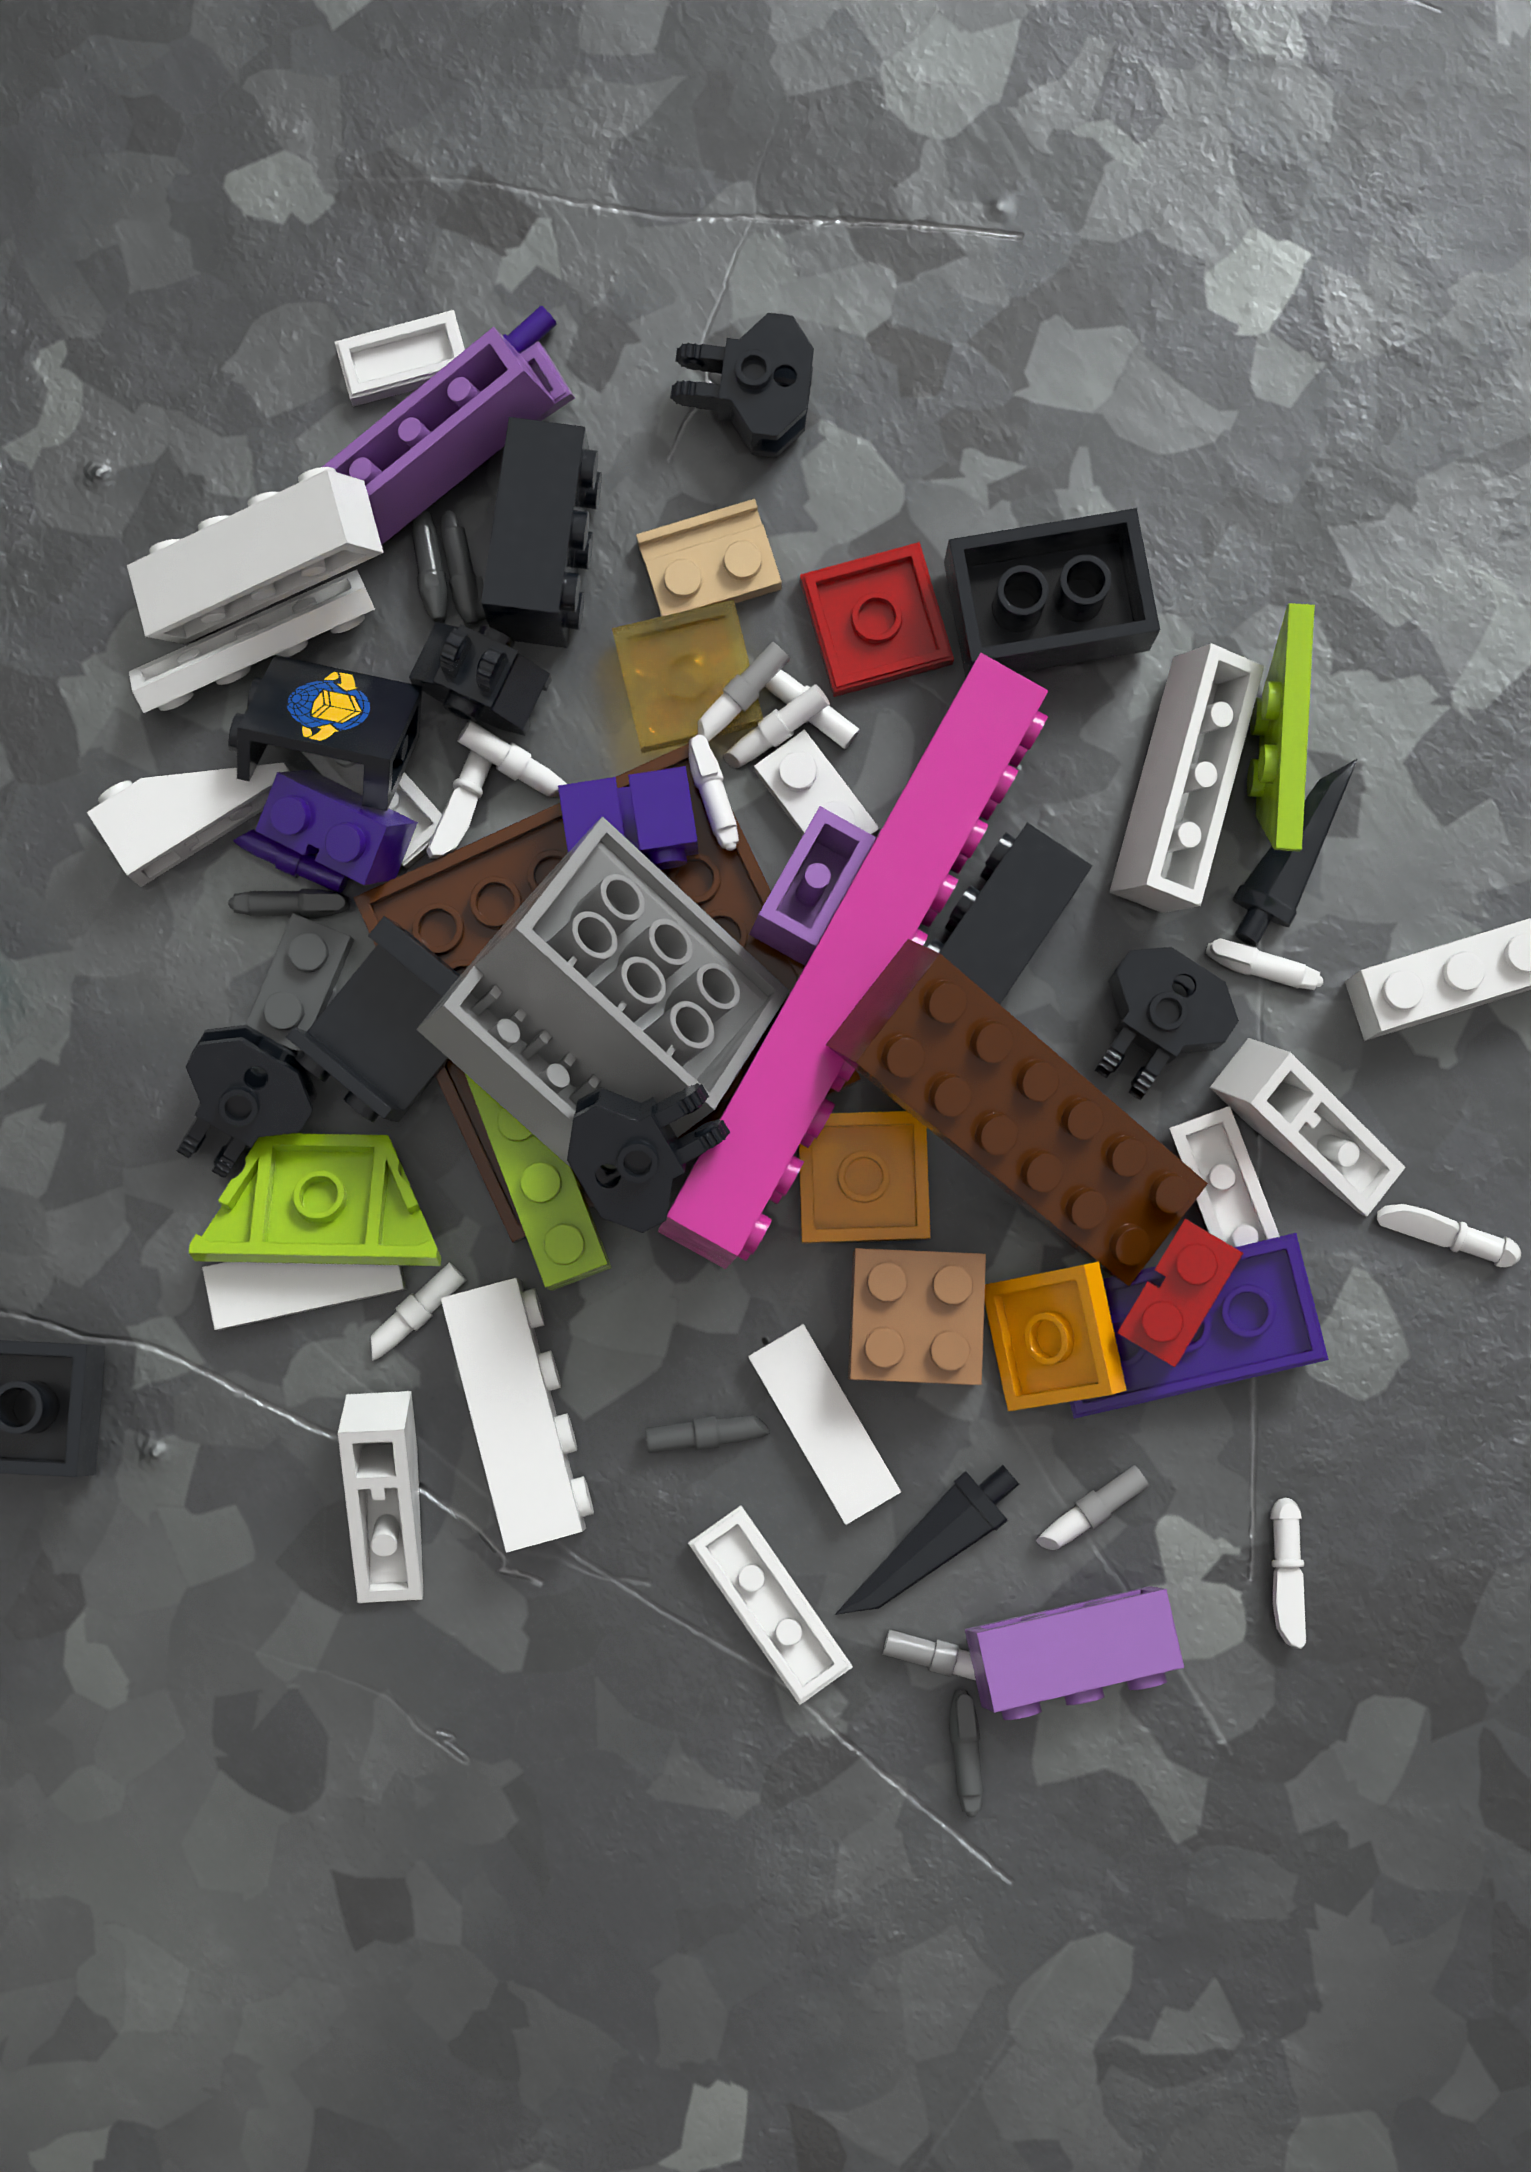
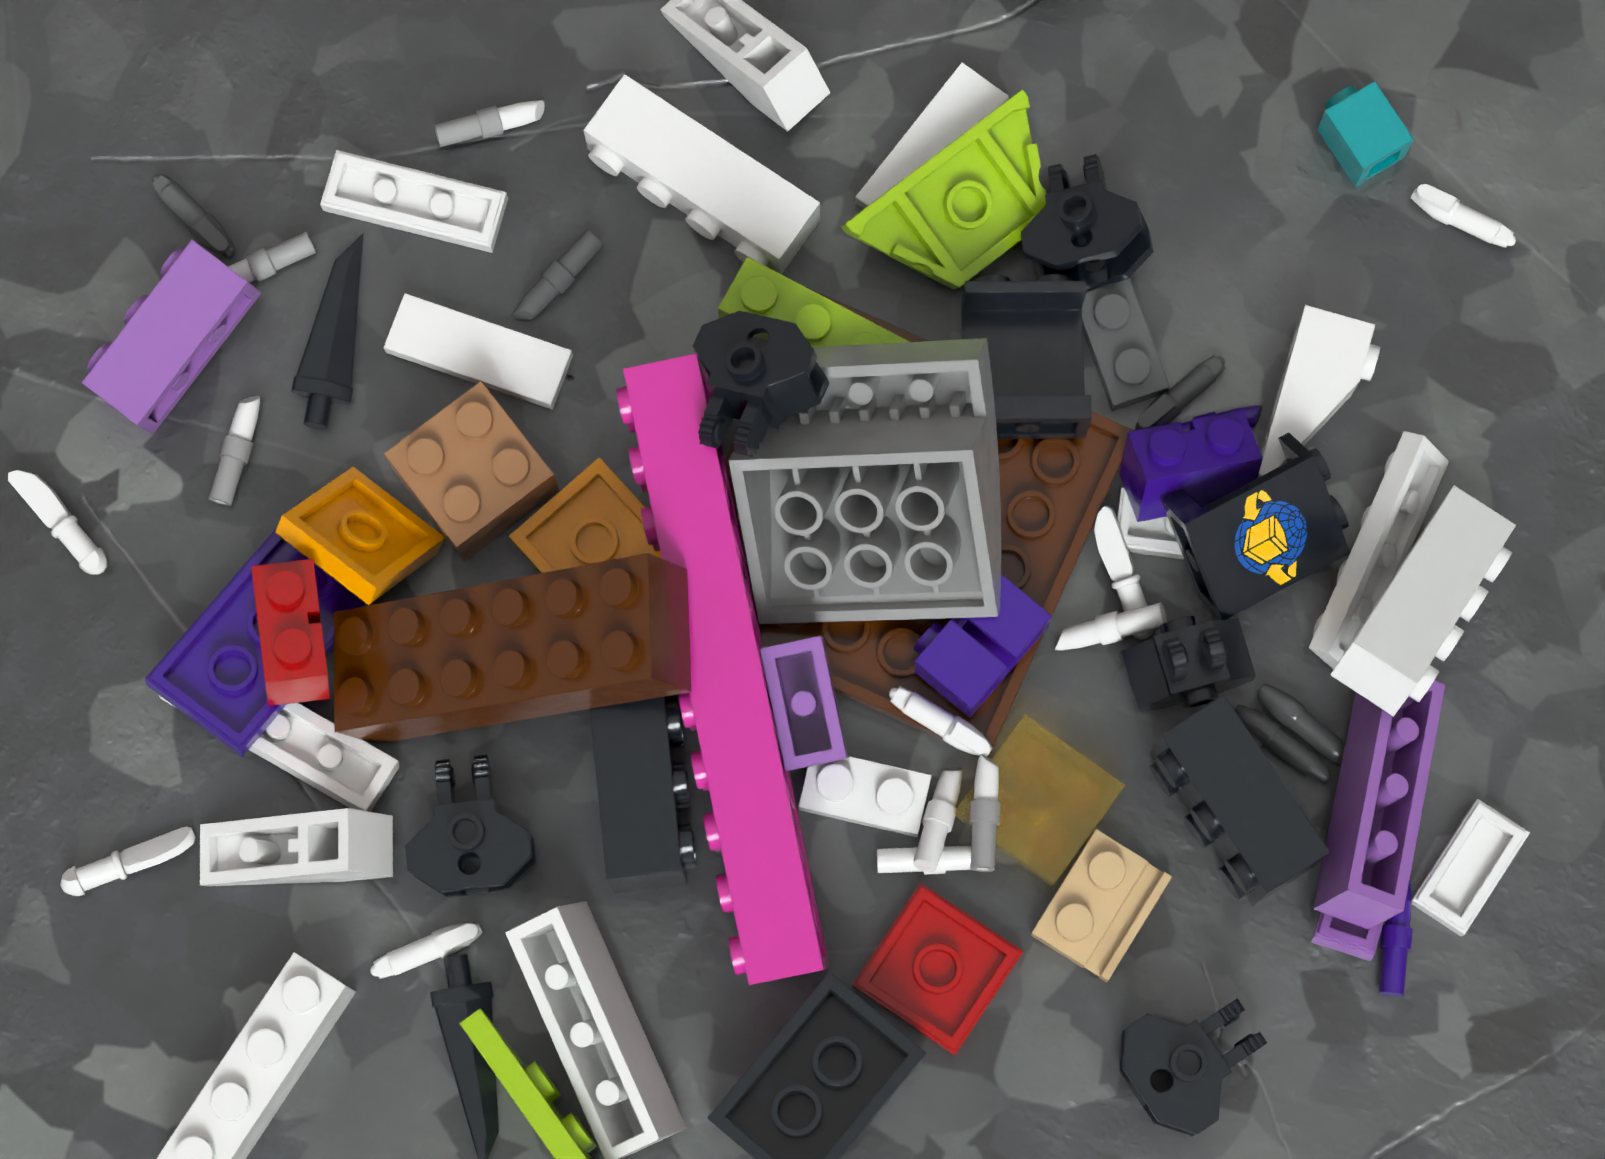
camera: 145 degrees right, 5 degrees down
white piece [370,1262,466,1361] -> none
none -> light grey piece [434,100,545,147]

